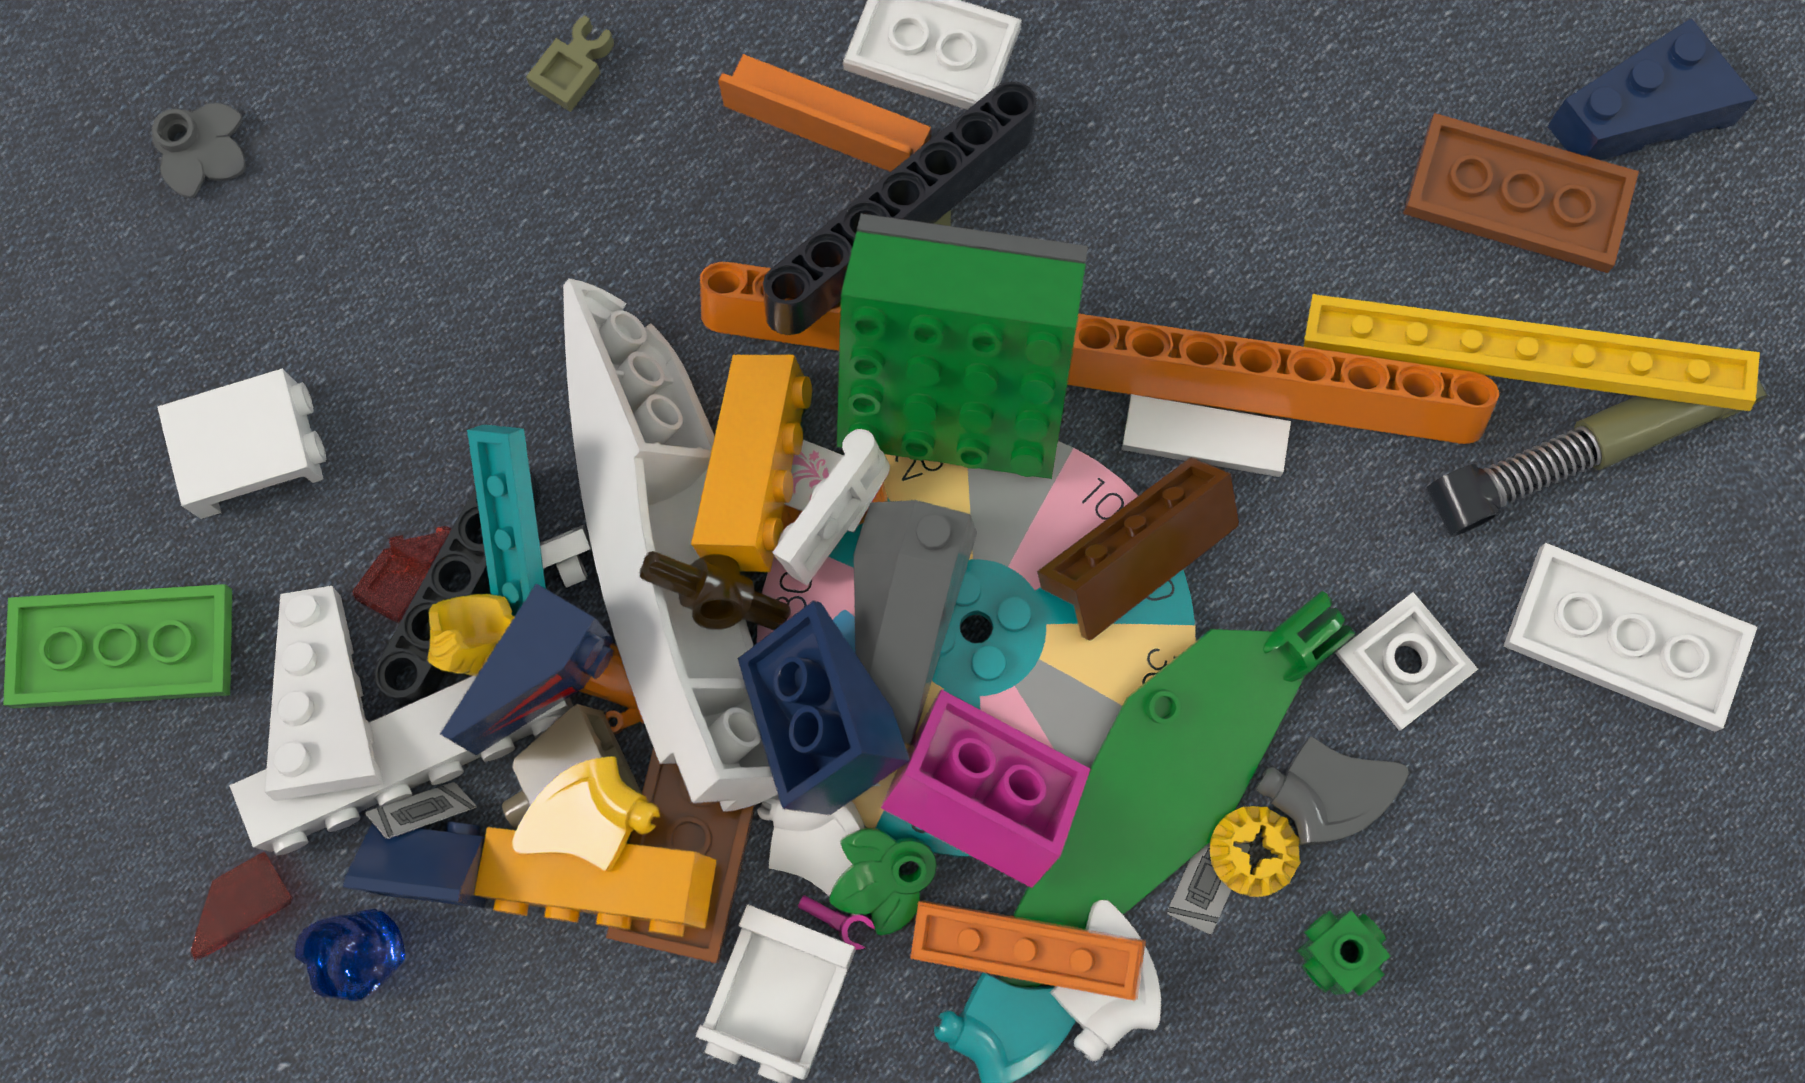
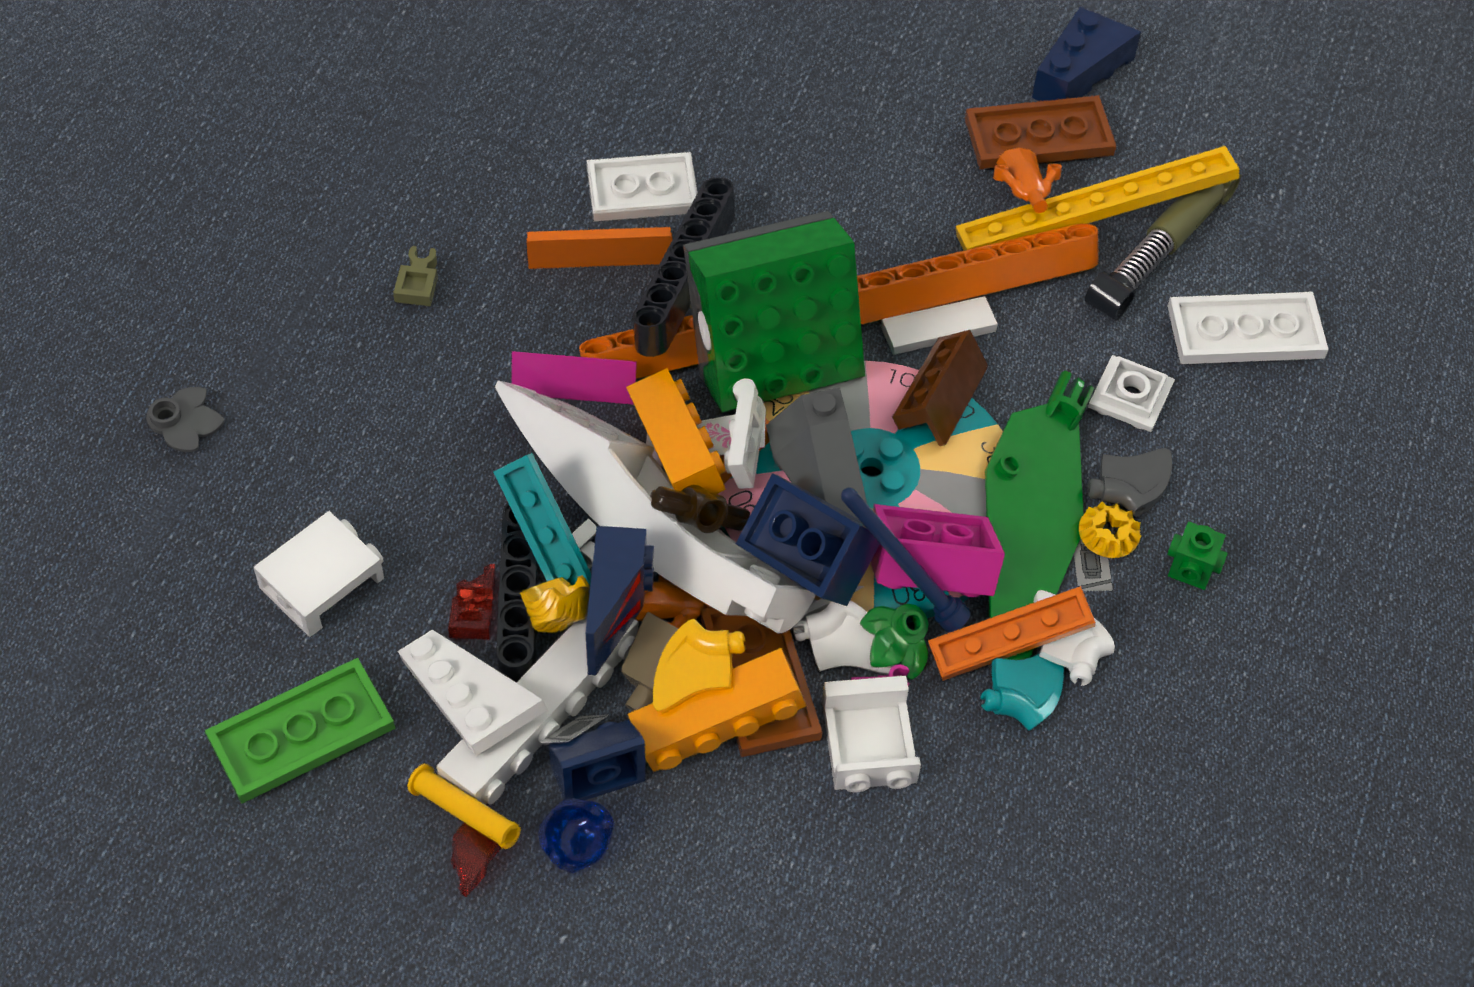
camera: 35 degrees left, 20 degrees down
none -> yellow pin [407,764,521,849]
none -> dark pink sticker [512,351,636,405]
none -> dark blue piece [841,487,970,632]
none -> orange piece [993,148,1062,213]

